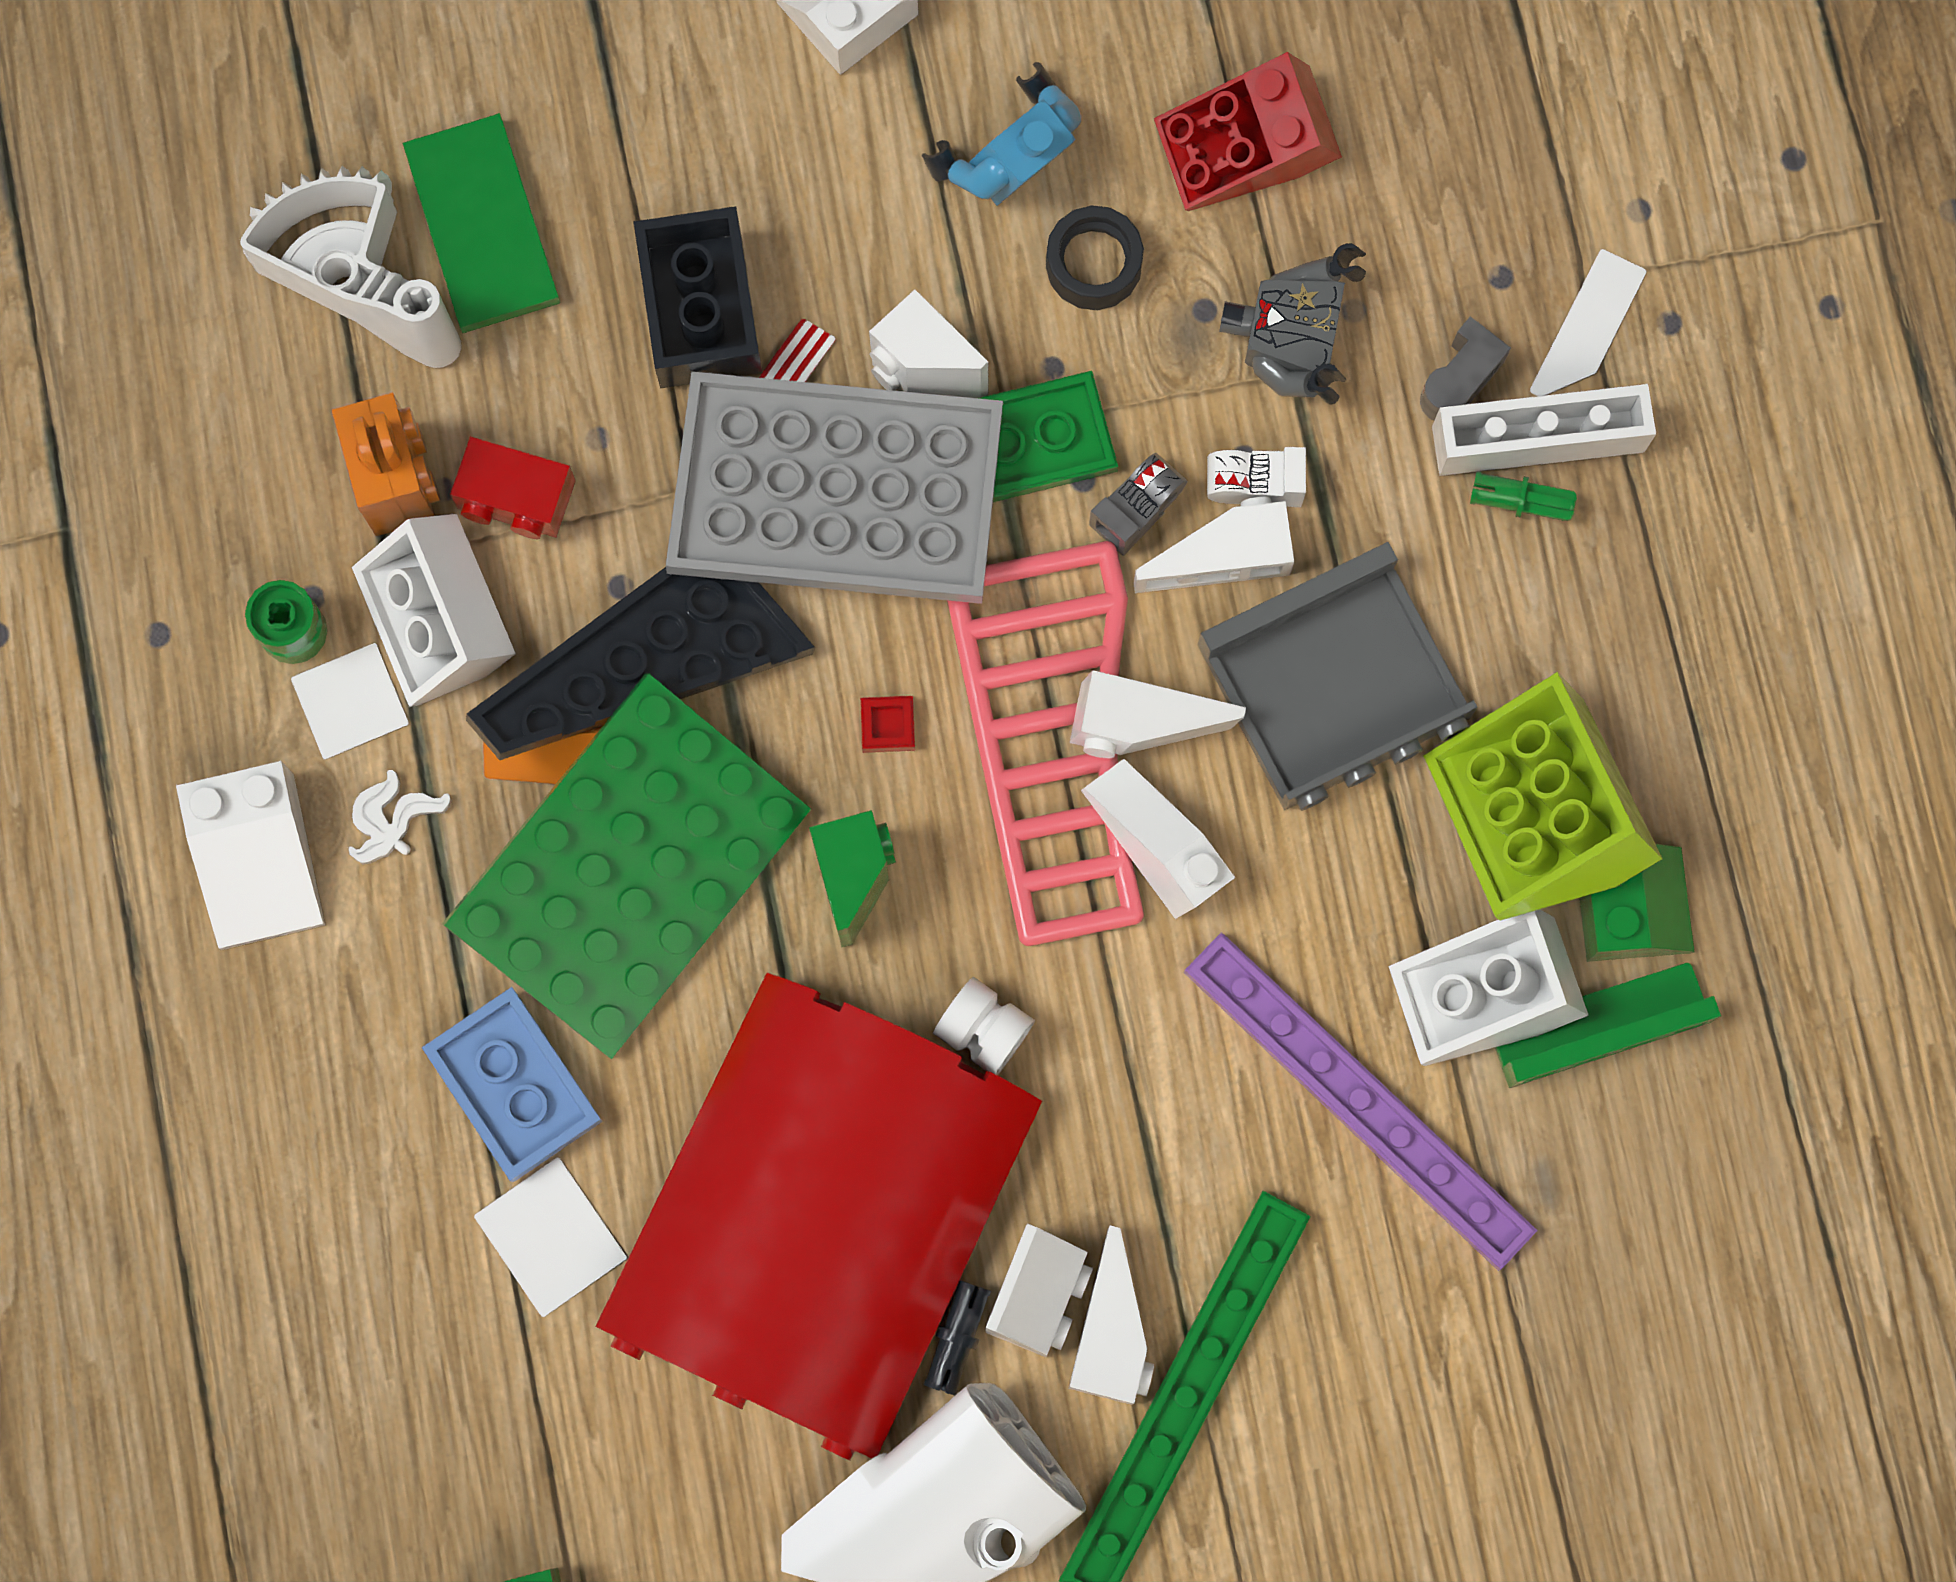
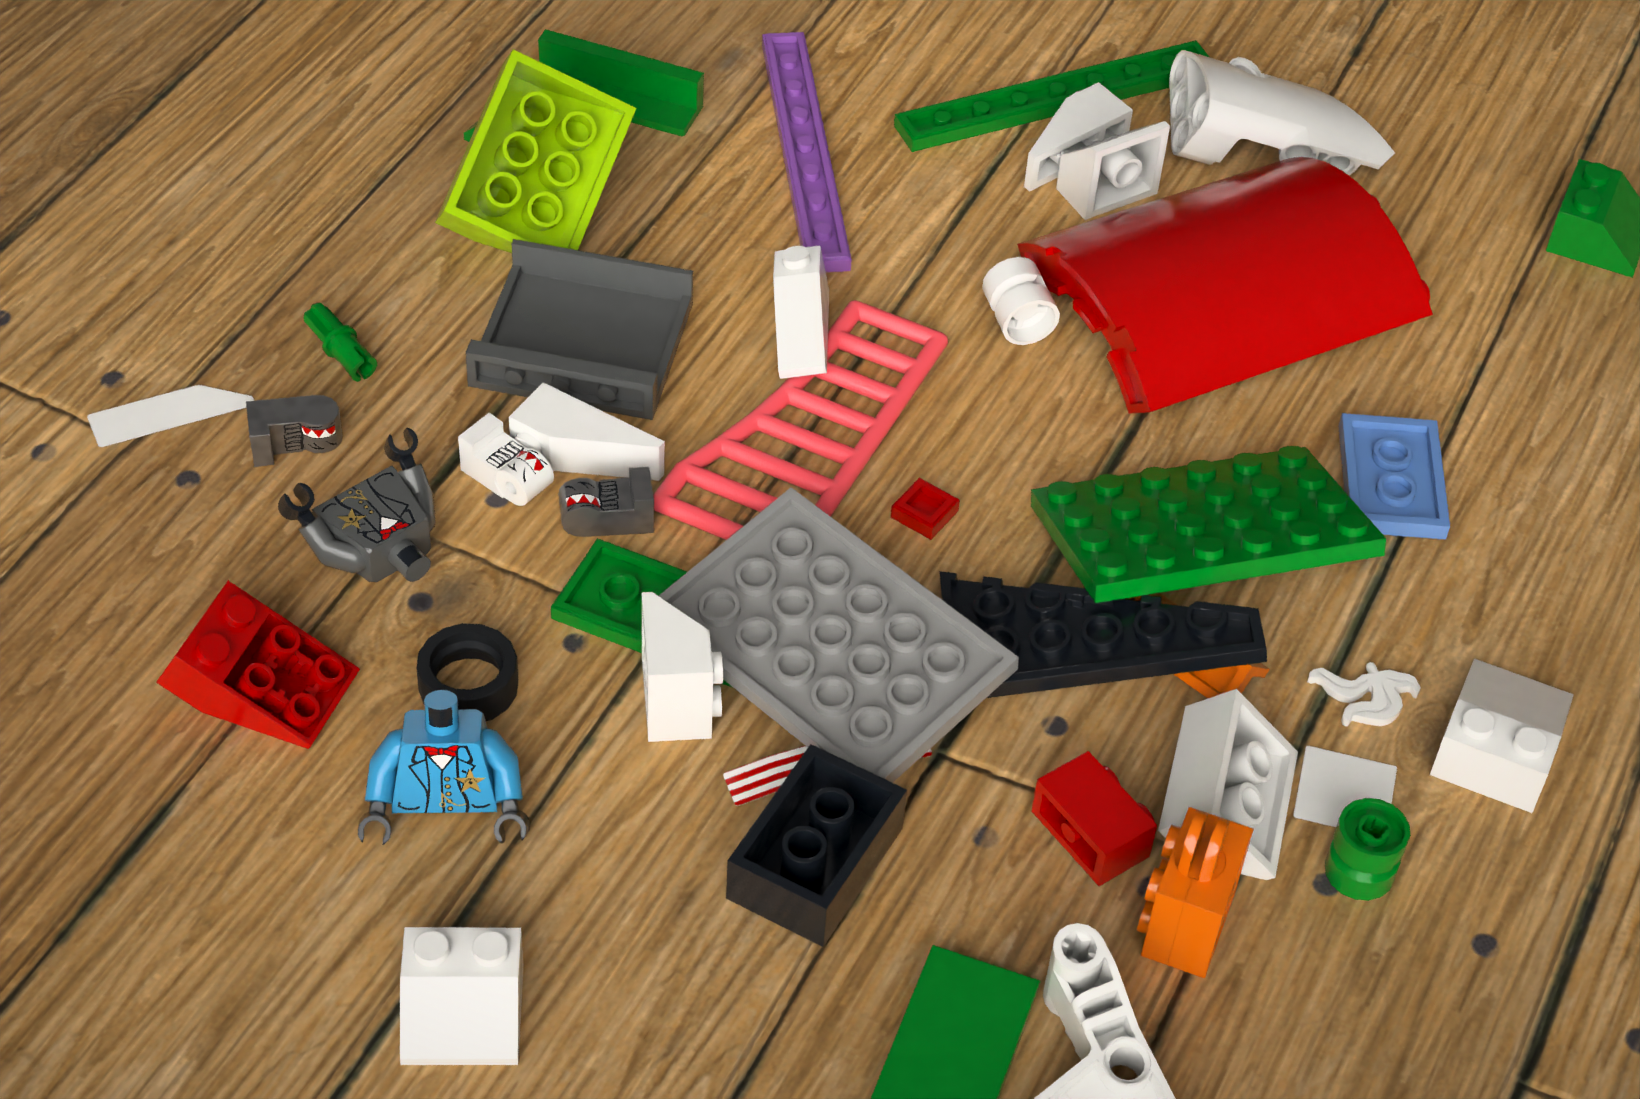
camera: 145 degrees left, 30 degrees down
white sticker [474,1158,627,1317] -> none
green slope [809,810,896,947] -> none
black pin [923,1280,991,1396] -> none
white slope [1070,670,1246,758] -> none
white slope [1389,909,1588,1066] -> none
white brick [1432,384,1656,476] -> none

